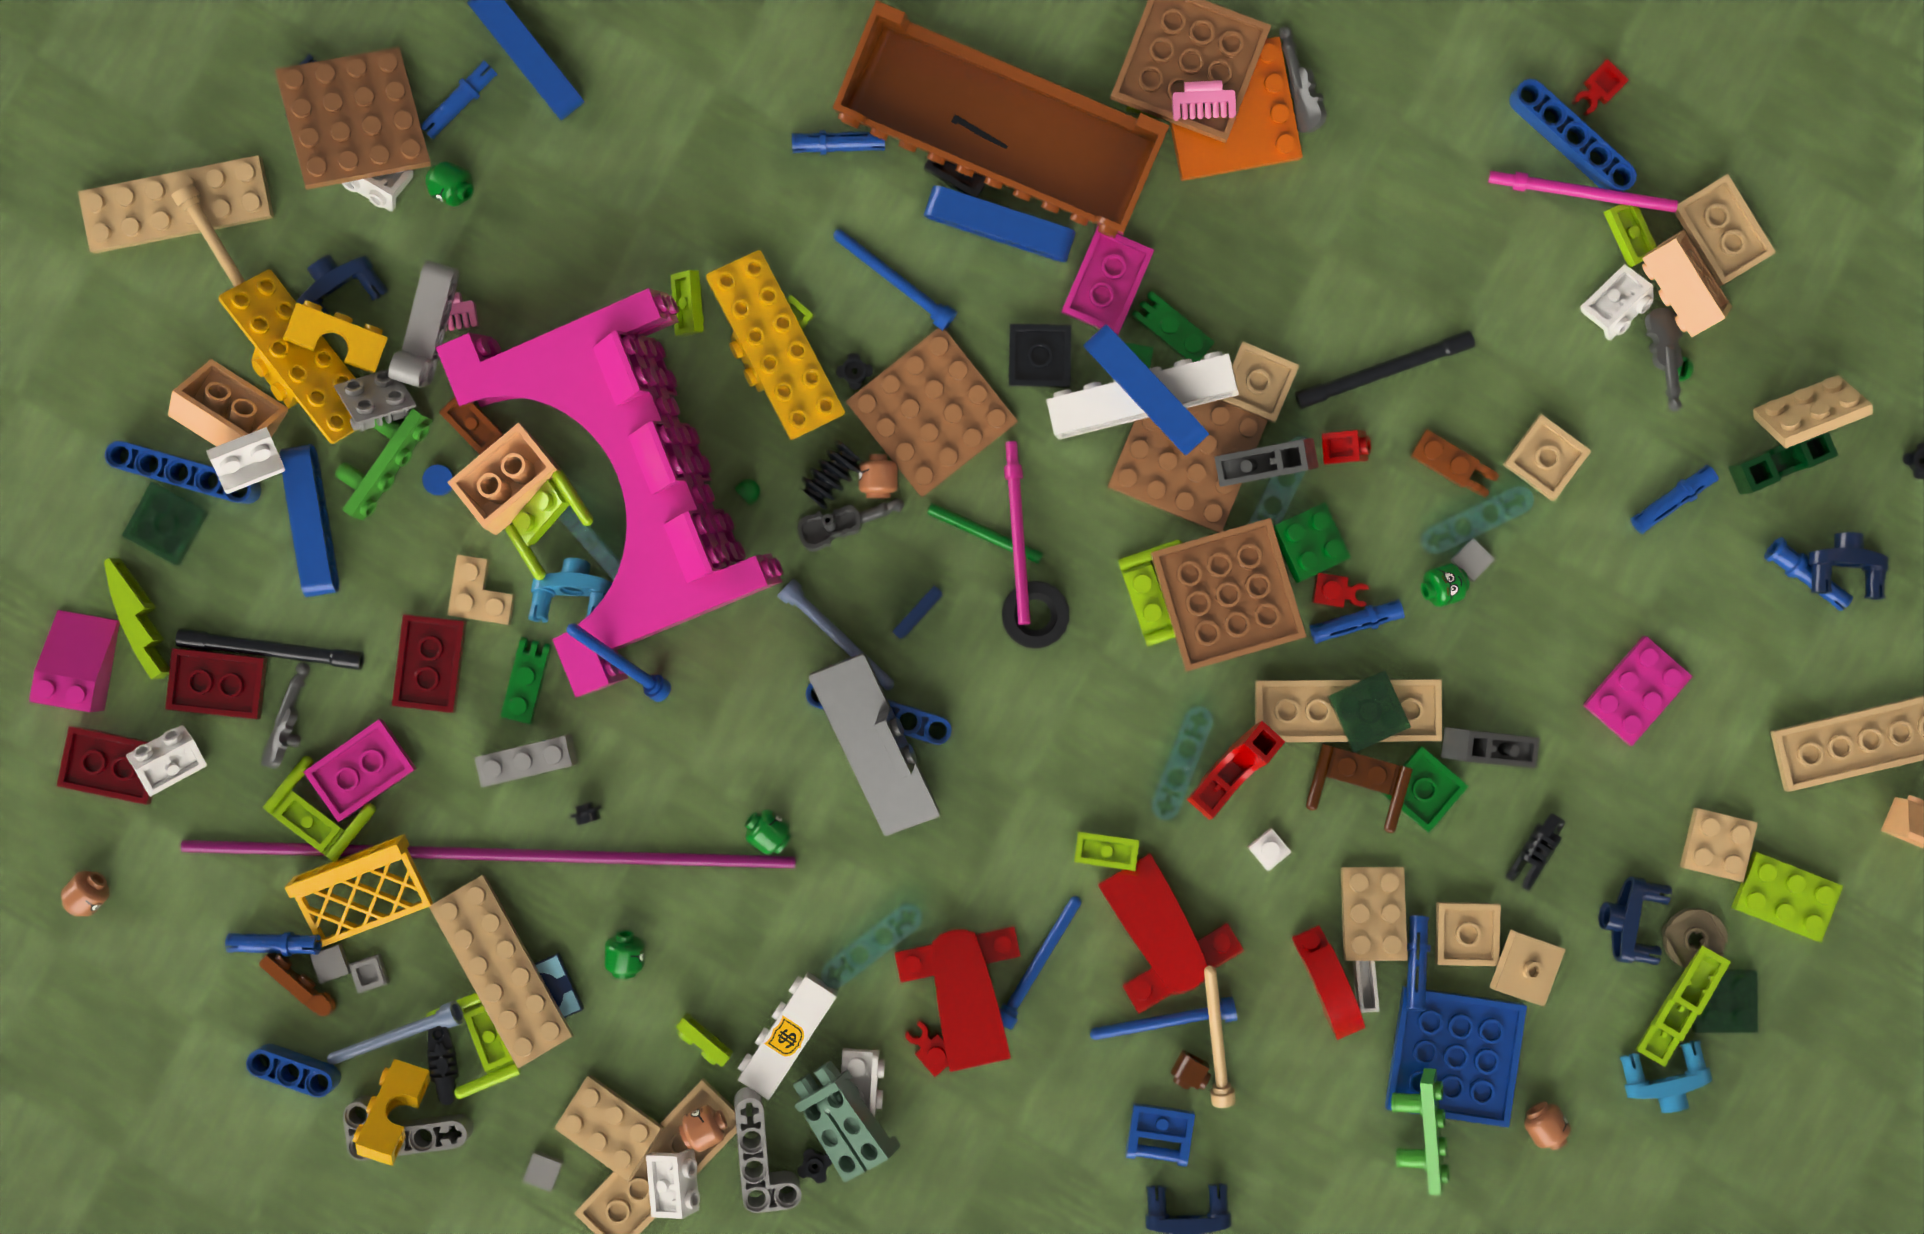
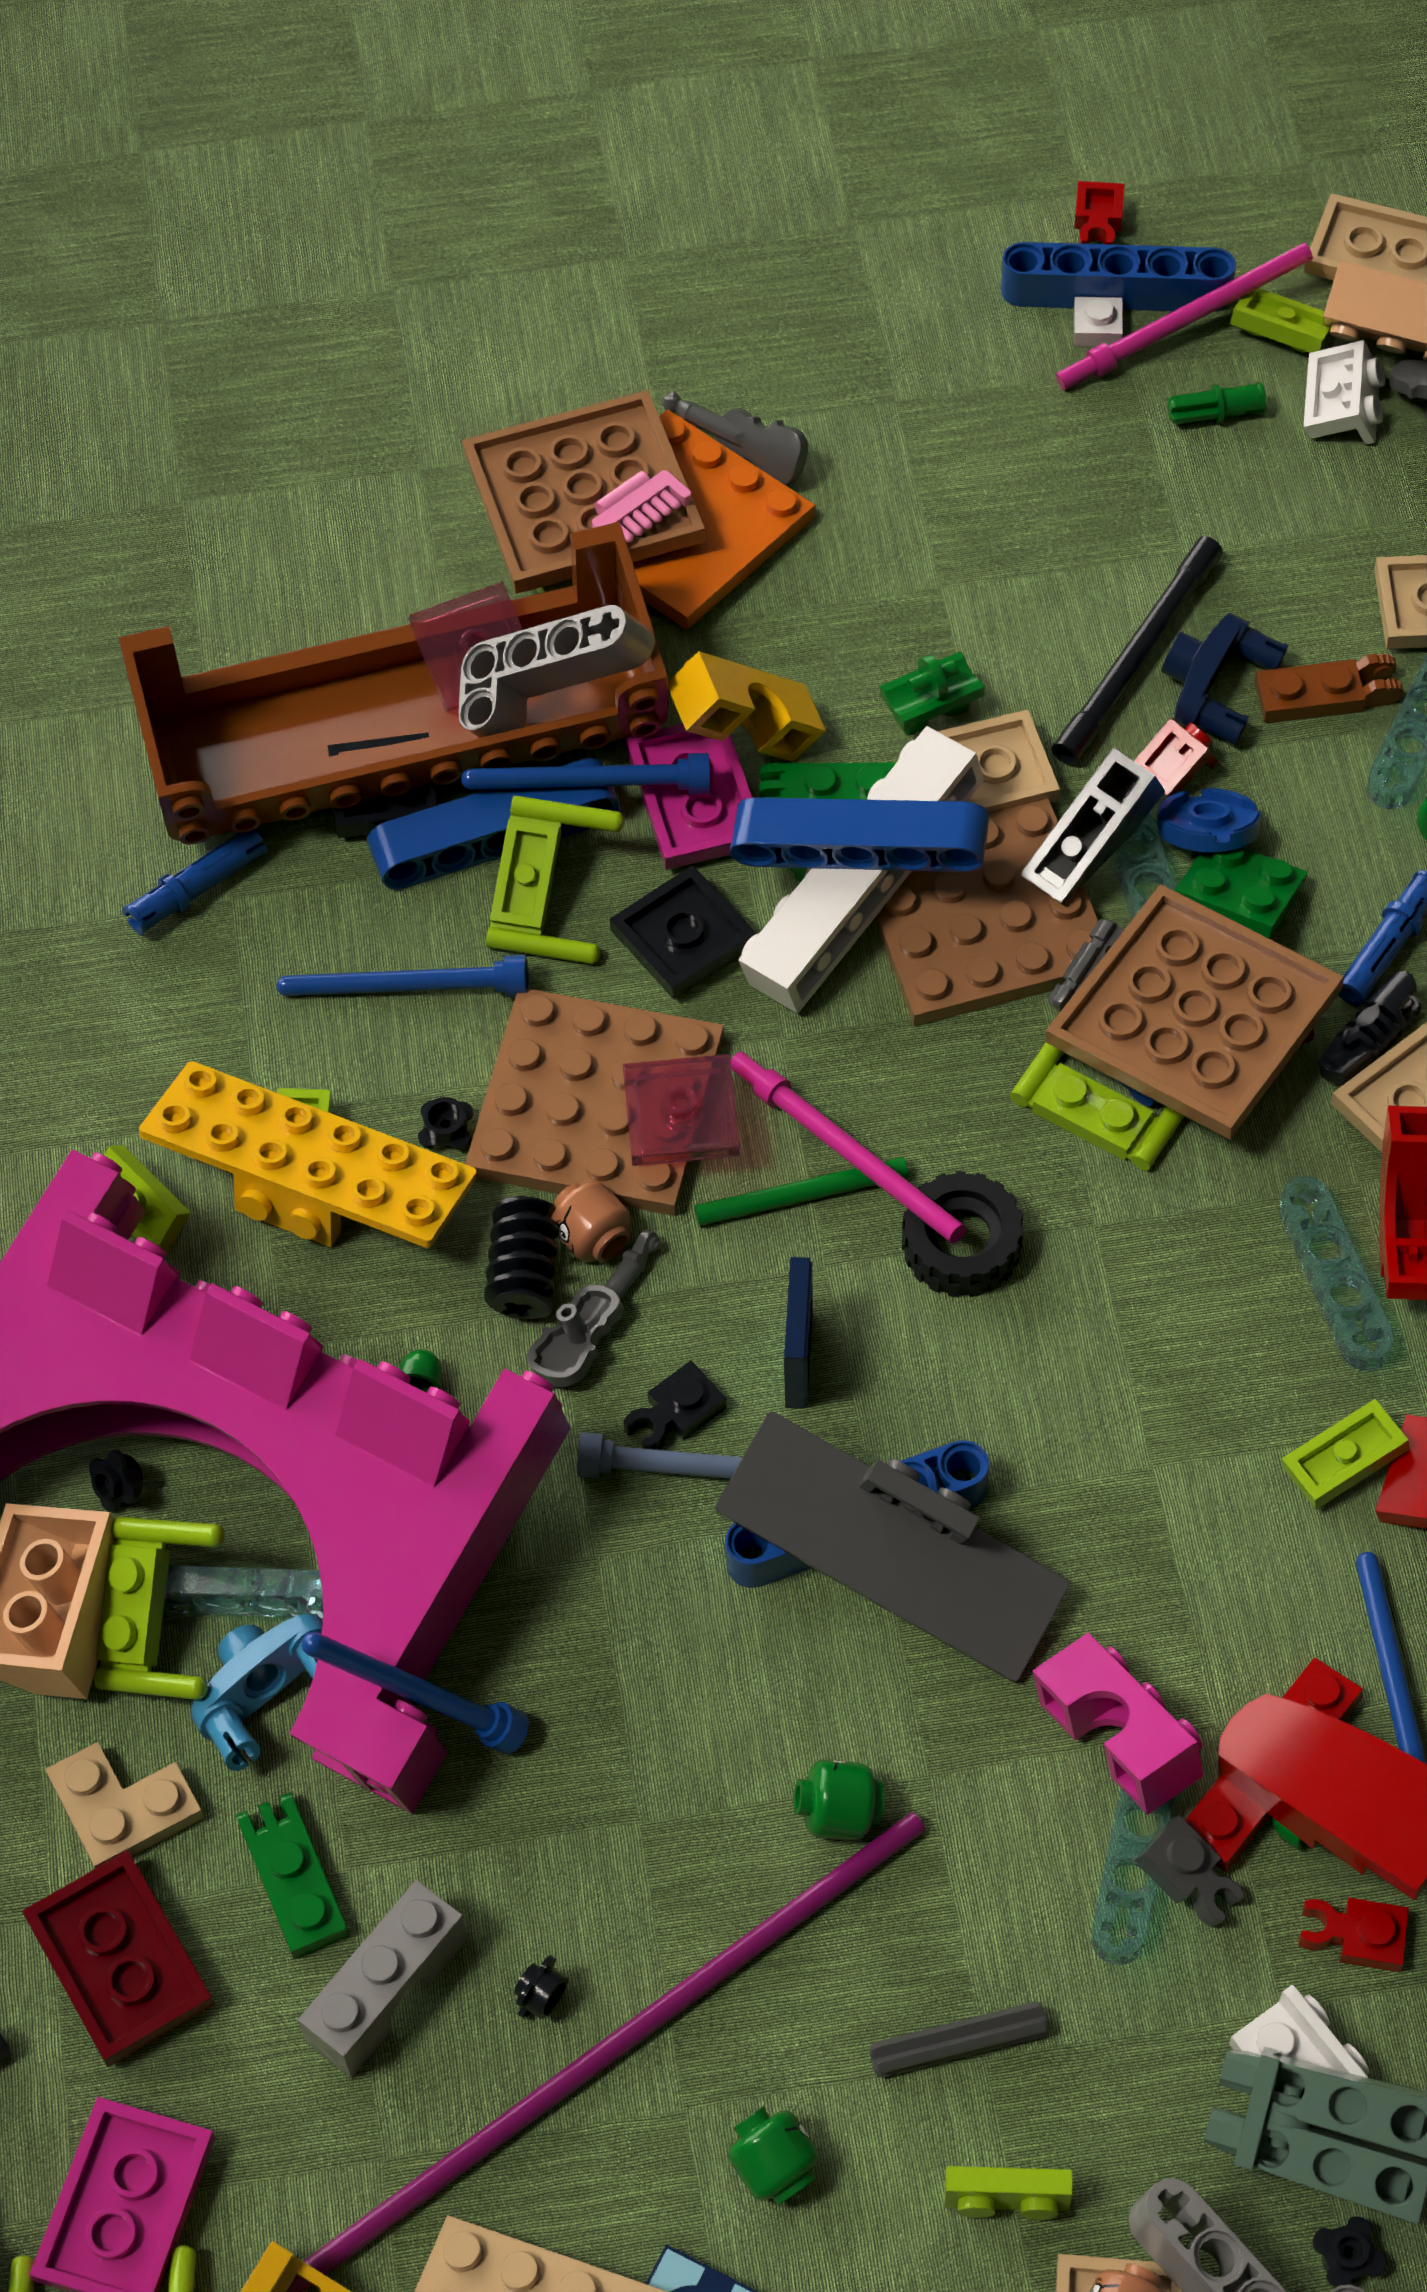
camera: 40 degrees left, 30 degrees down
white brick [737,972,839,1100] -> none
red plate [1311,573,1369,608] -> none
none -> black plate [89,1450,143,1512]
none -> clear pink plate [408,581,523,712]
none -> light grey beam [458,605,655,738]
none -> blue piece [461,753,710,795]
none -> lime plate [486,795,625,964]
none -> clear pink plate [623,1054,740,1166]
none -> black plate [623,1360,727,1450]
none -> yellow arch [668,651,826,762]
none -> dark grey axle [870,2001,1049,2078]
none -> green hips [880,651,985,735]
none -> dark pink arch [1032,1633,1204,1815]
none -> dark grey axle [1048,919,1124,1012]
none -> white plate [1074,297,1122,346]
none -> dark grey plate [1134,1815,1245,1927]
none -> blue tile [1157,788,1261,852]
none -> dark blue connector [1161,613,1289,746]
none -> green axle [1167,382,1266,424]
none -> black hinge [1318,970,1421,1086]

